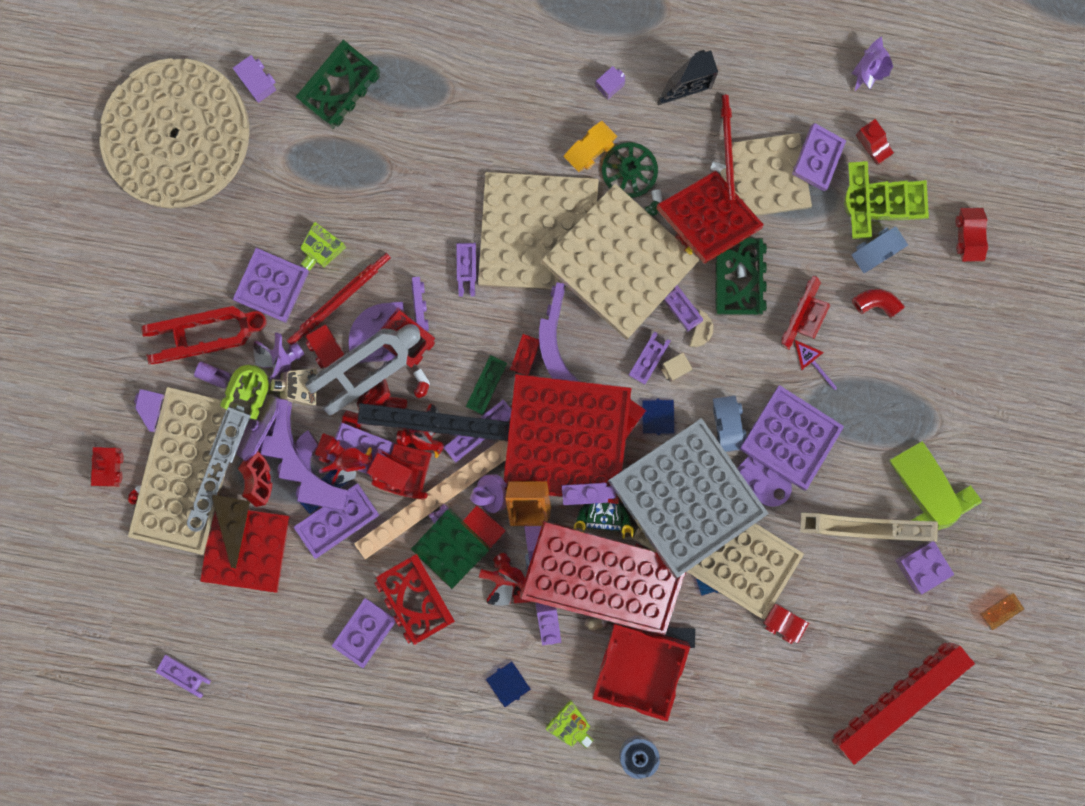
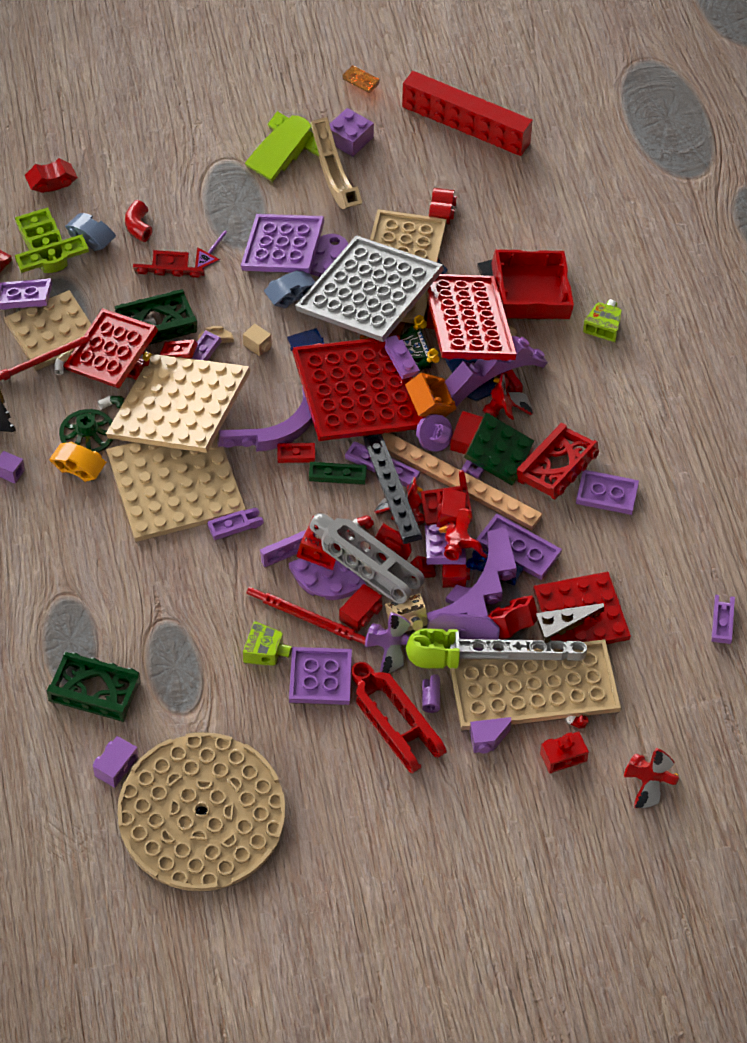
camera: 110 degrees left, 30 degrees down
clear blue piece [486,661,531,707] -> none
sand blue brick [619,736,660,779] -> none
medium lavender hinge [628,331,671,385] -> none
none -> red plate [160,340,198,359]
none -> animal [624,748,679,808]

